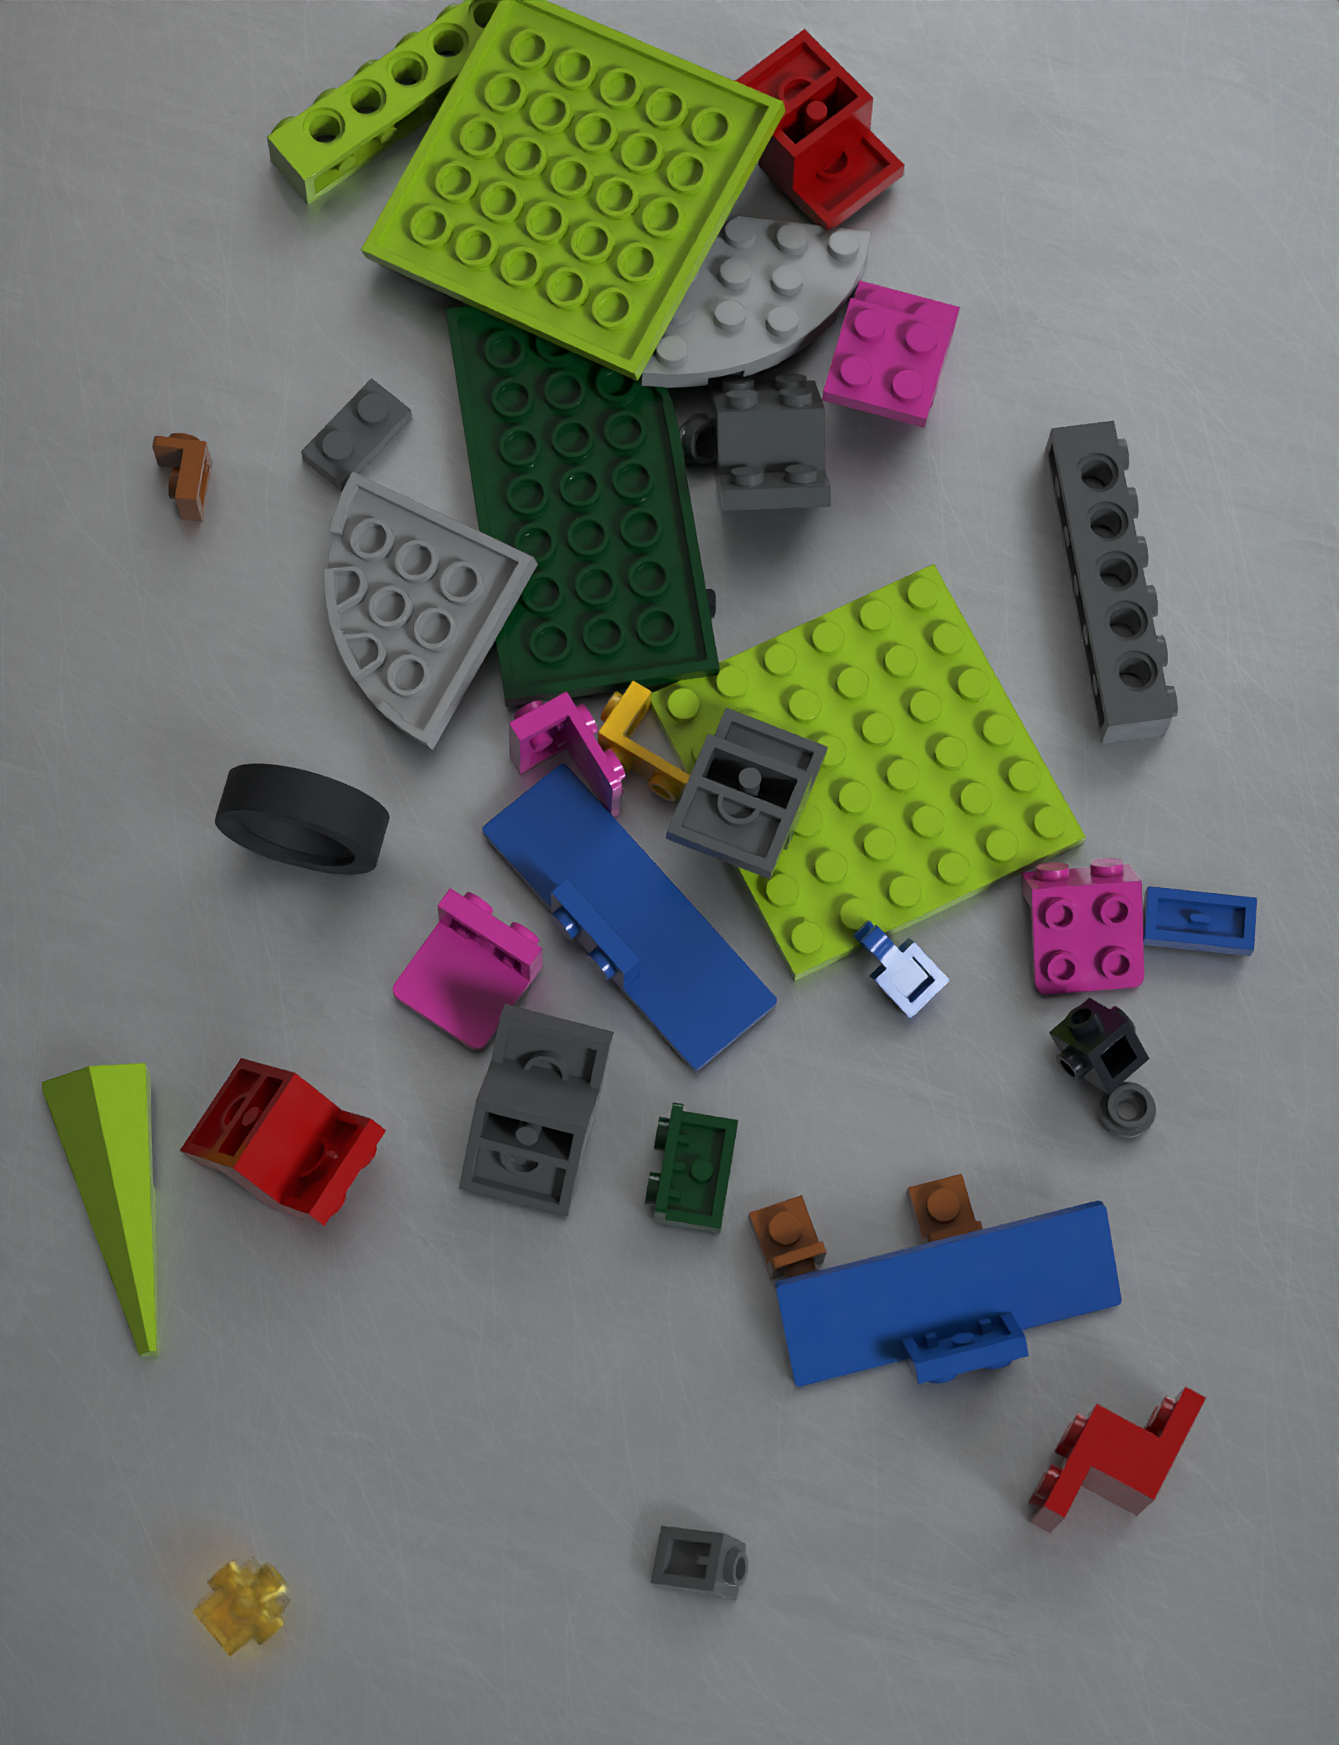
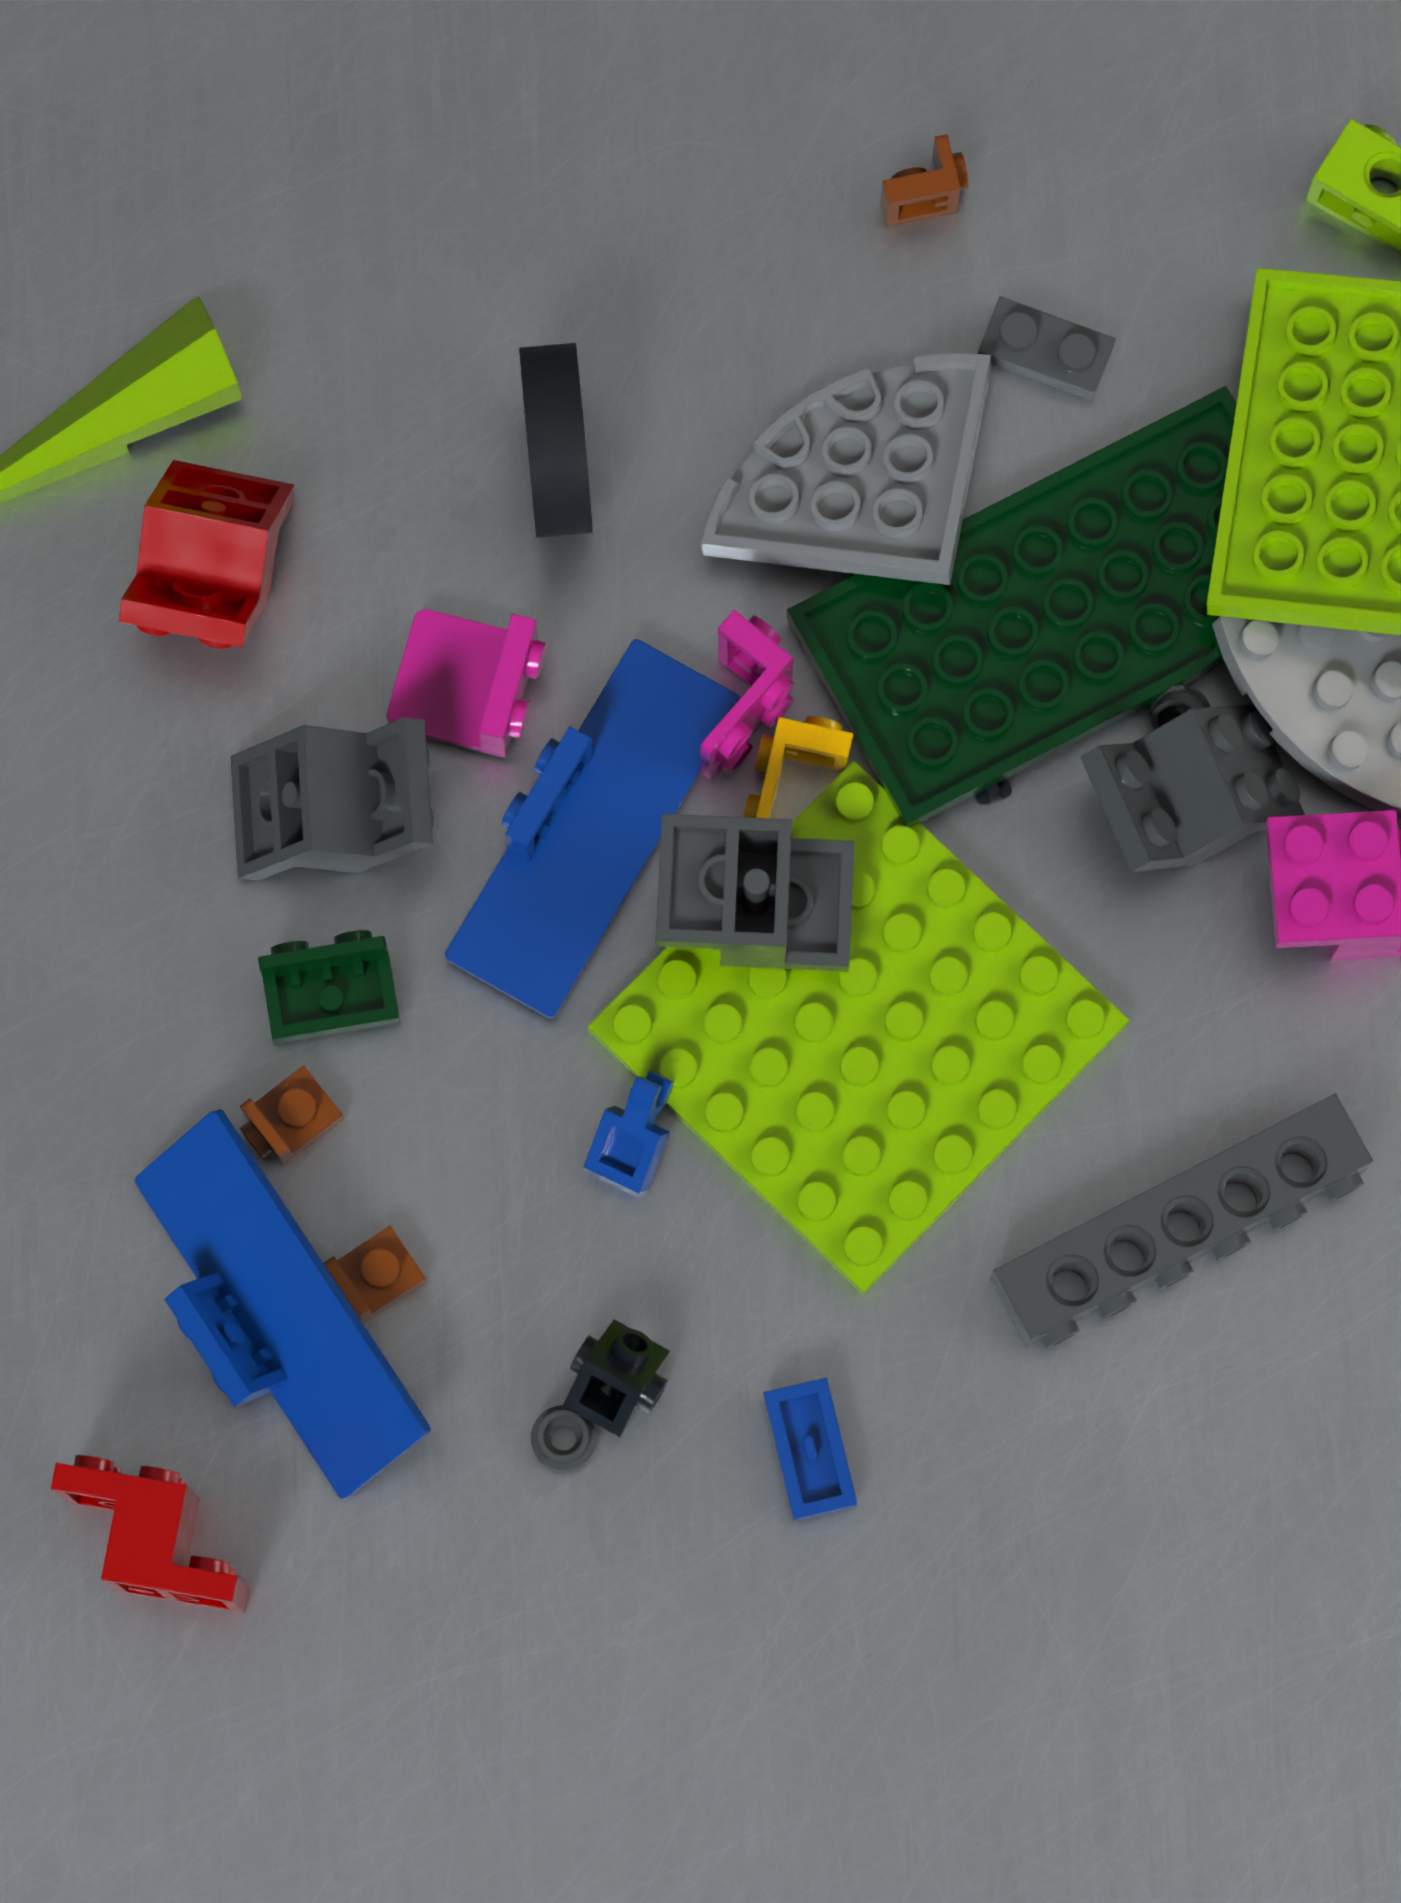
camera: 75 degrees right, 5 degrees up
dark pink bracket [1021,858,1144,994] -> none

